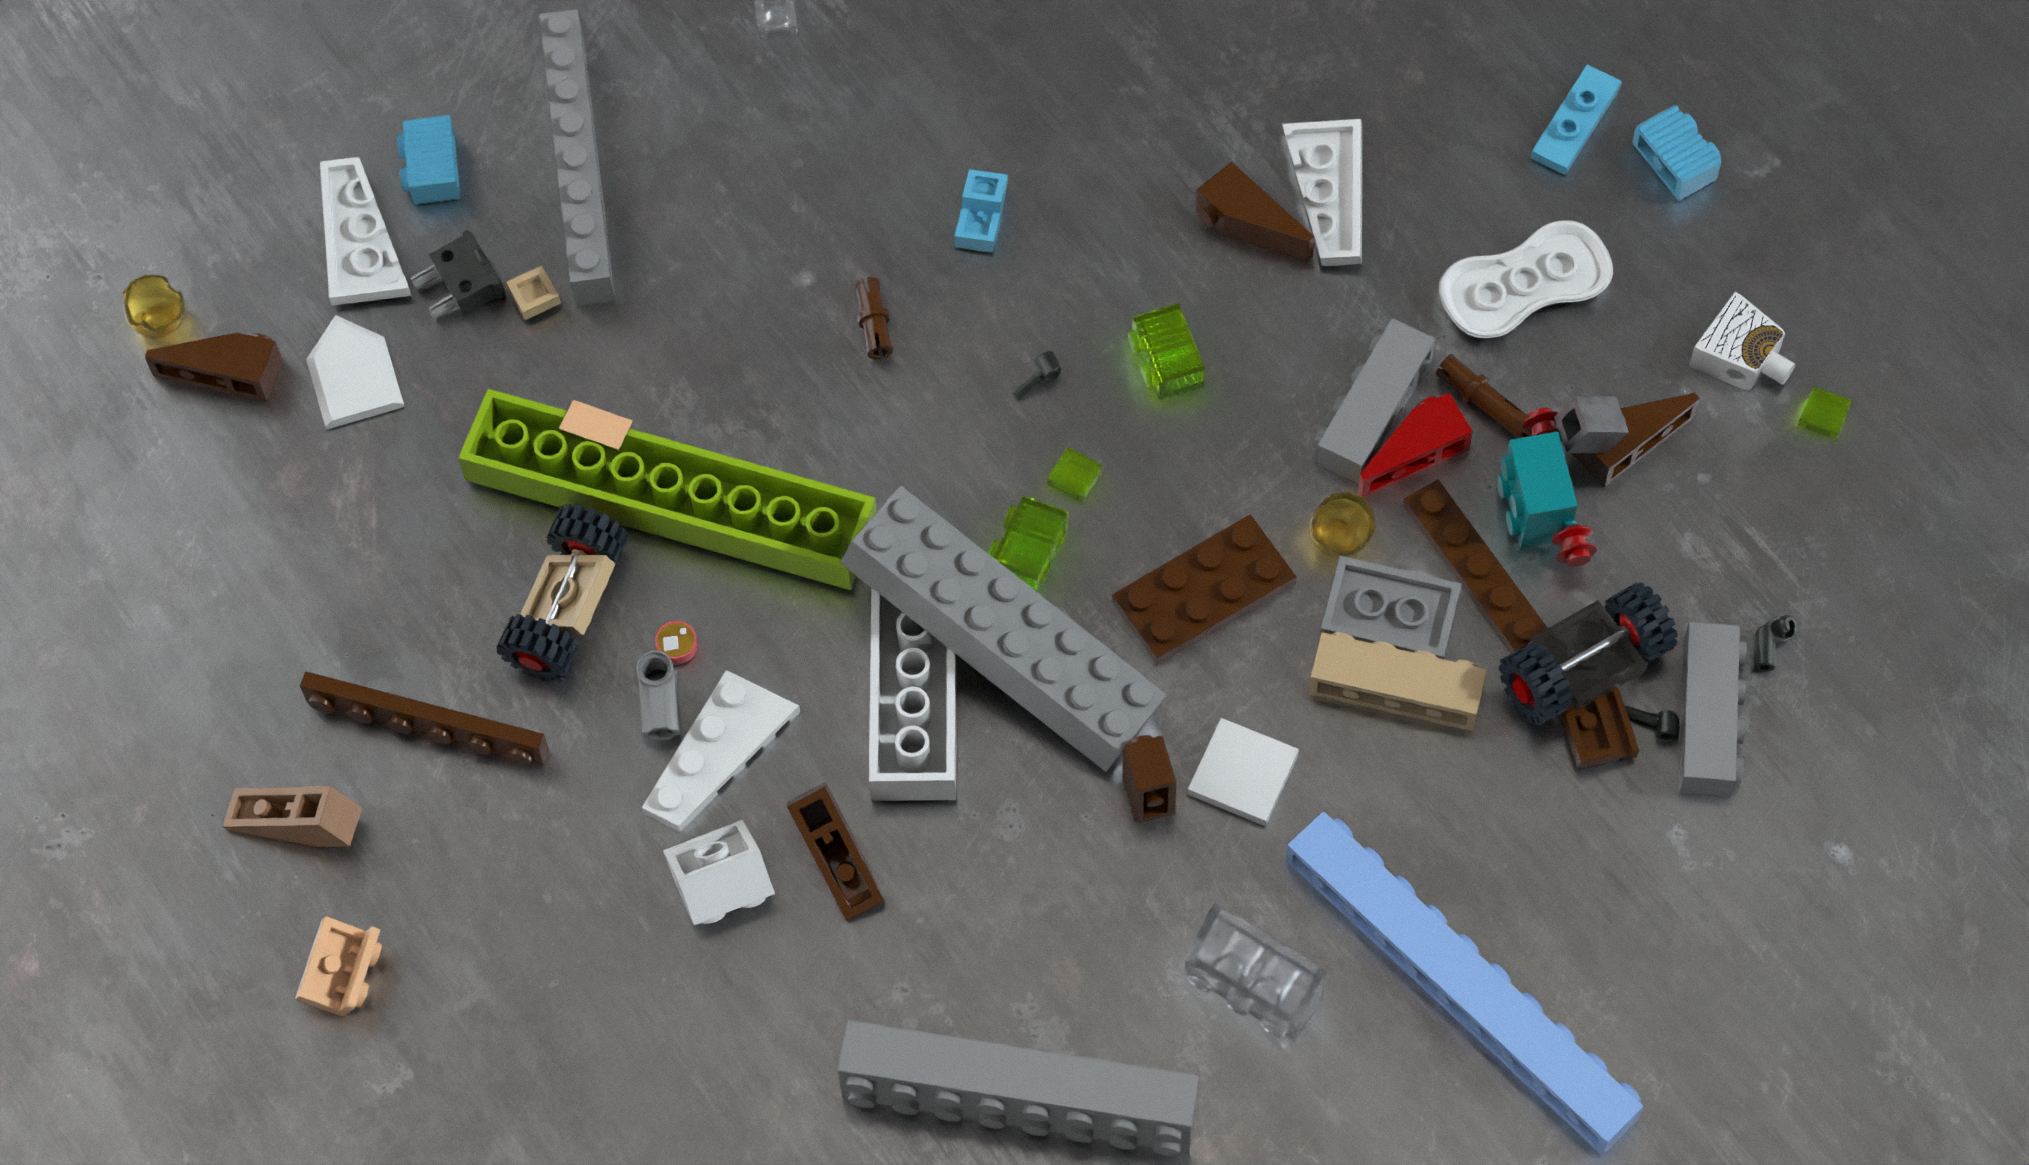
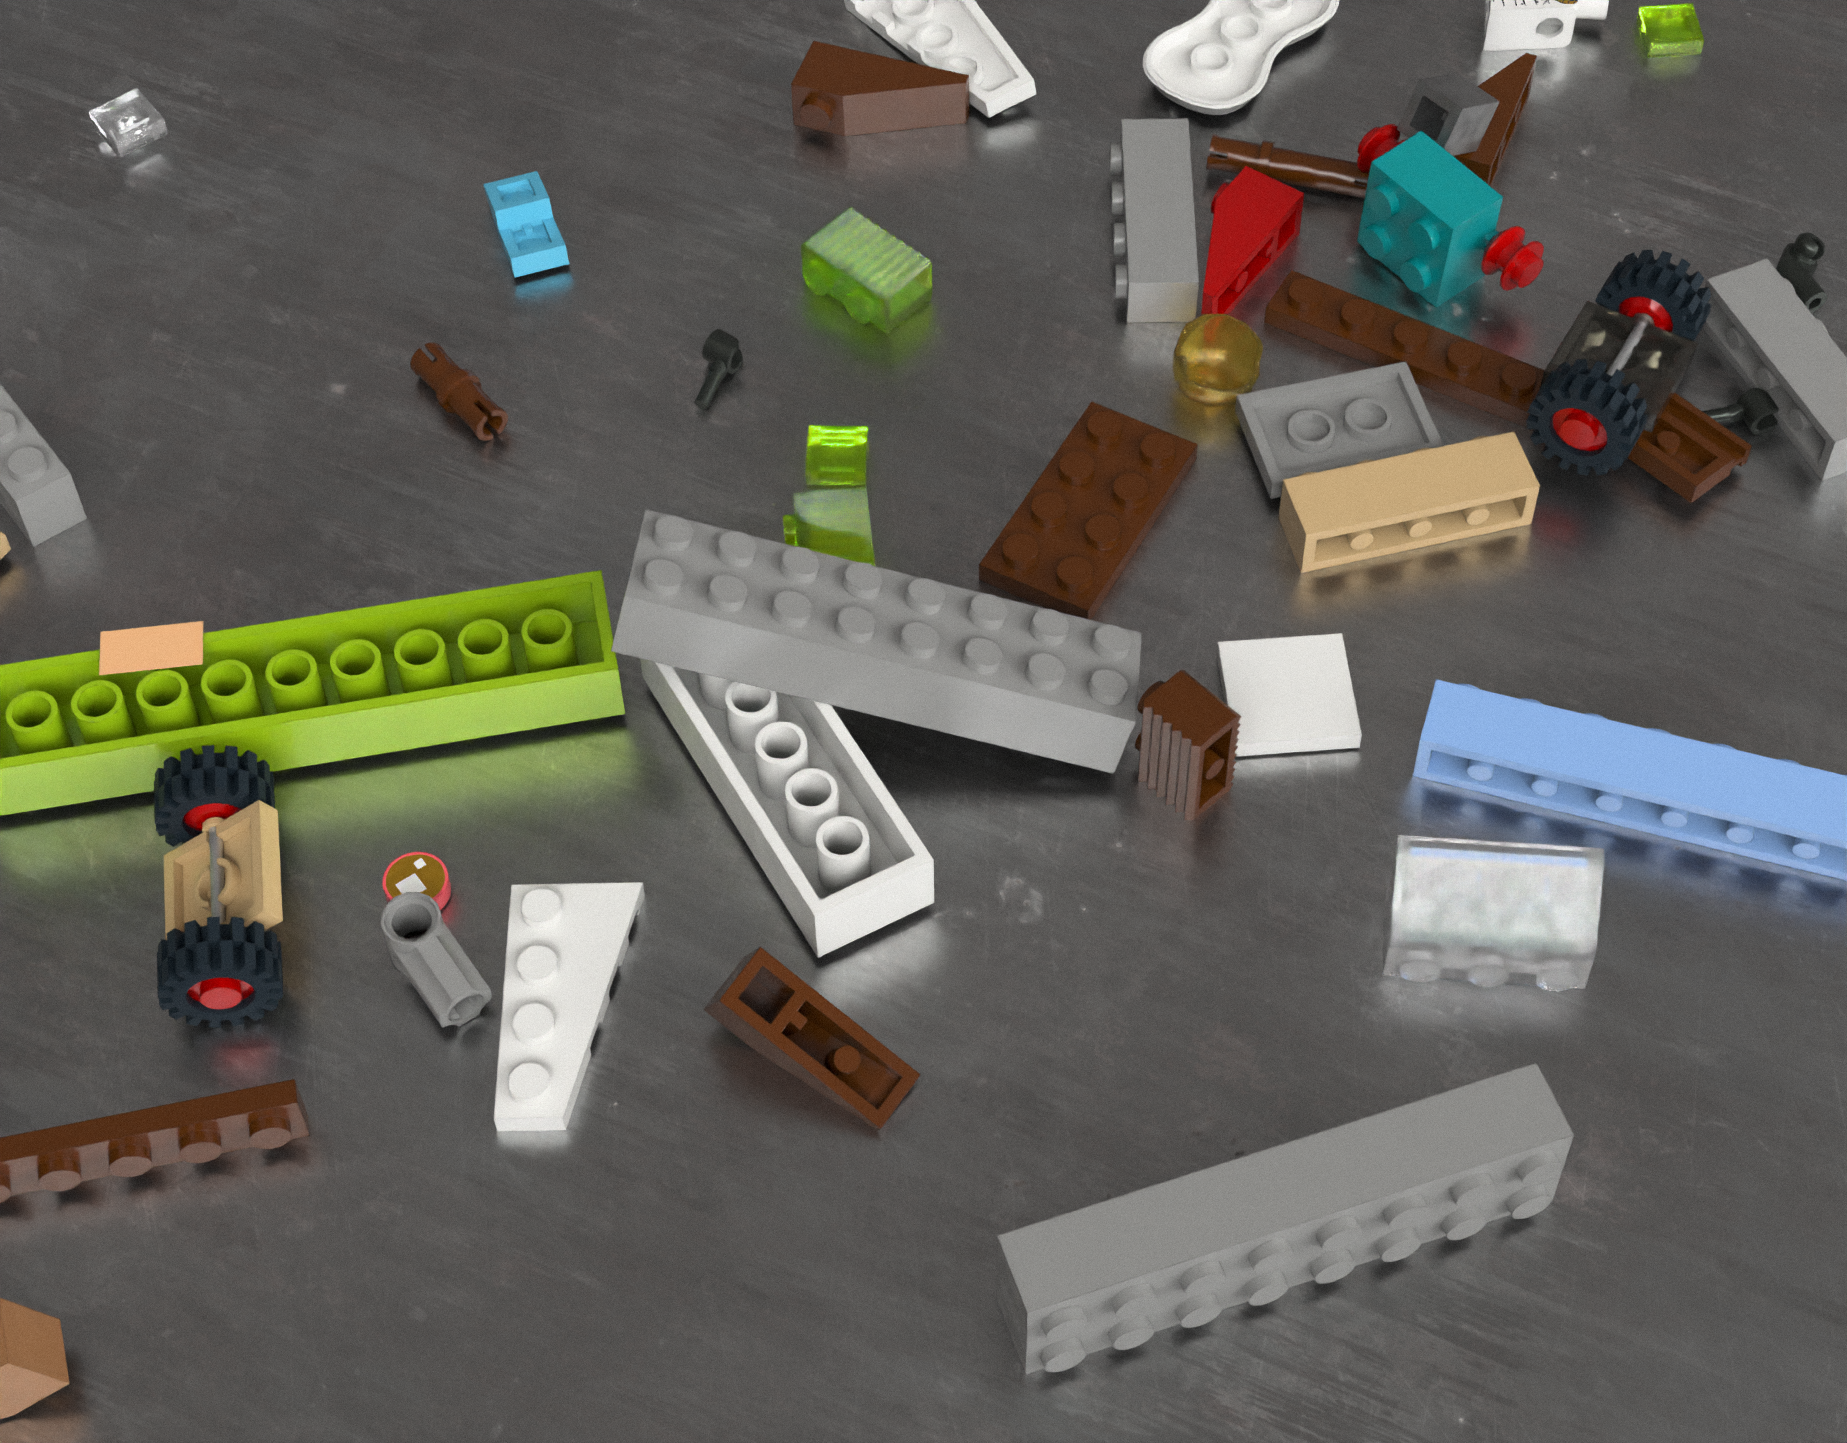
camera: 30 degrees left, 10 degrees down
white slope [663,820,775,925] -> none

